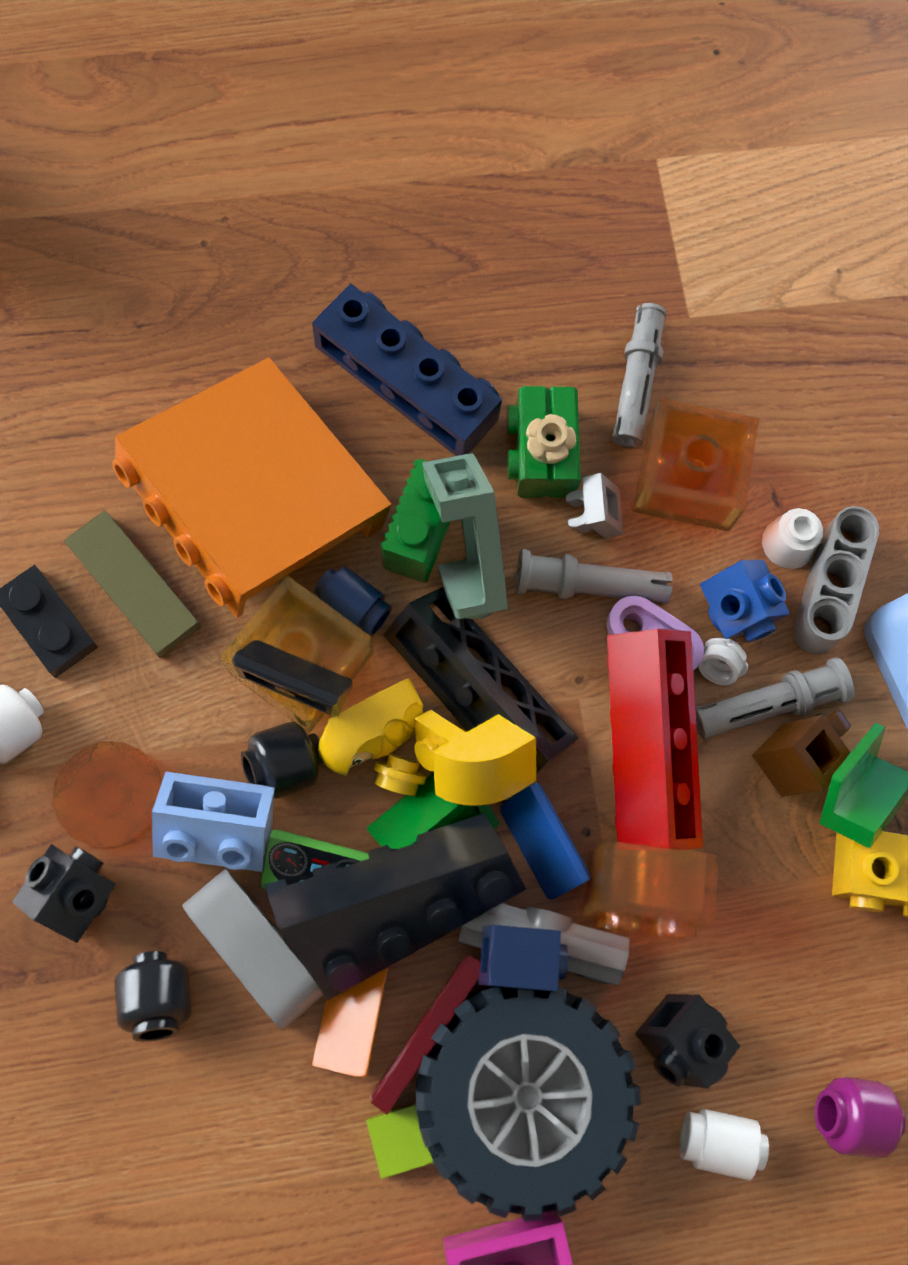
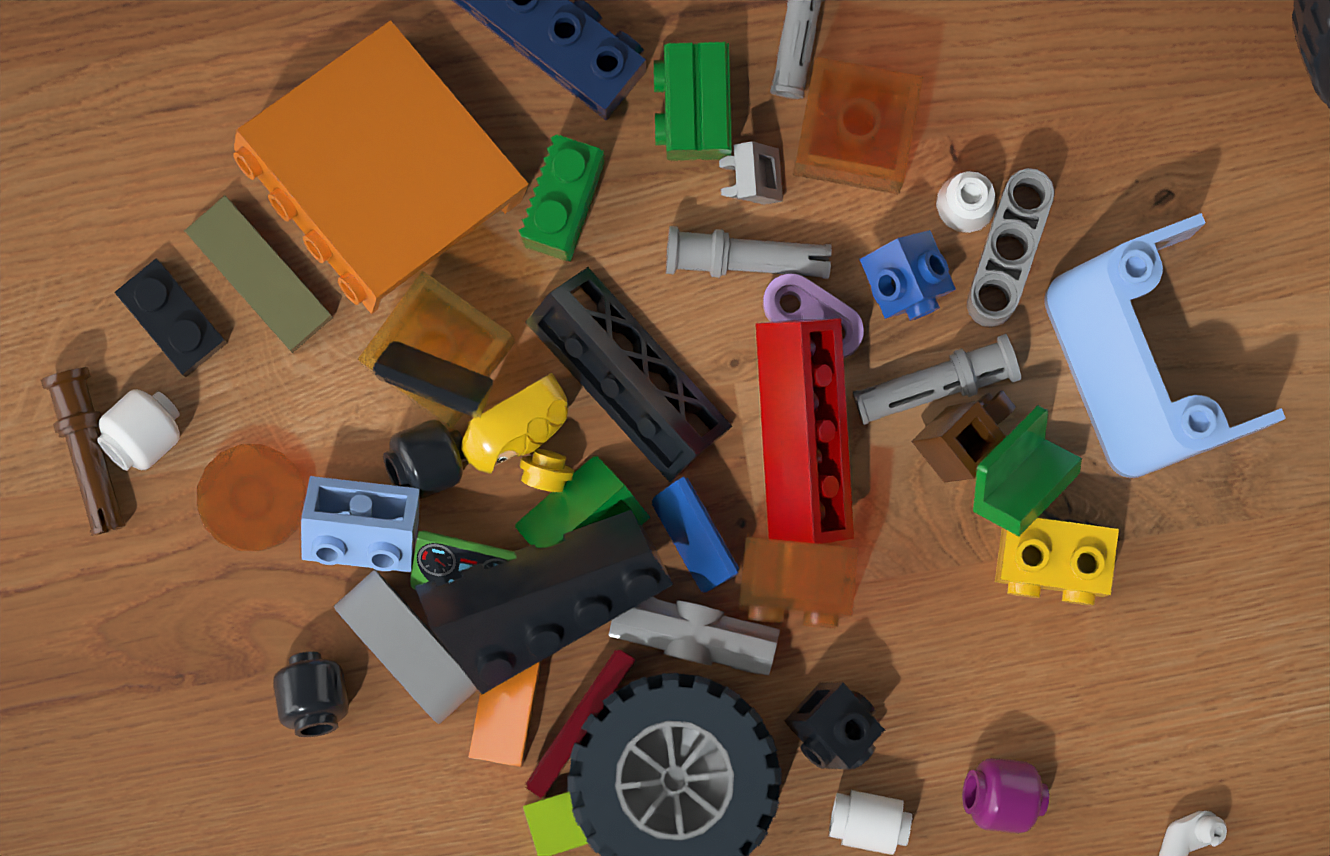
camera: 10 degrees right, 10 degrees up
black brick [12,844,116,943] -> none
dark blue brick [313,566,392,640] -> none
yellow brick [414,710,536,806] -> none
sand green panel [422,453,508,619] -> none
dark blue brick [478,925,568,991] -> none
tan plate [526,414,576,464] -> none
white plate [699,638,748,685] -> none

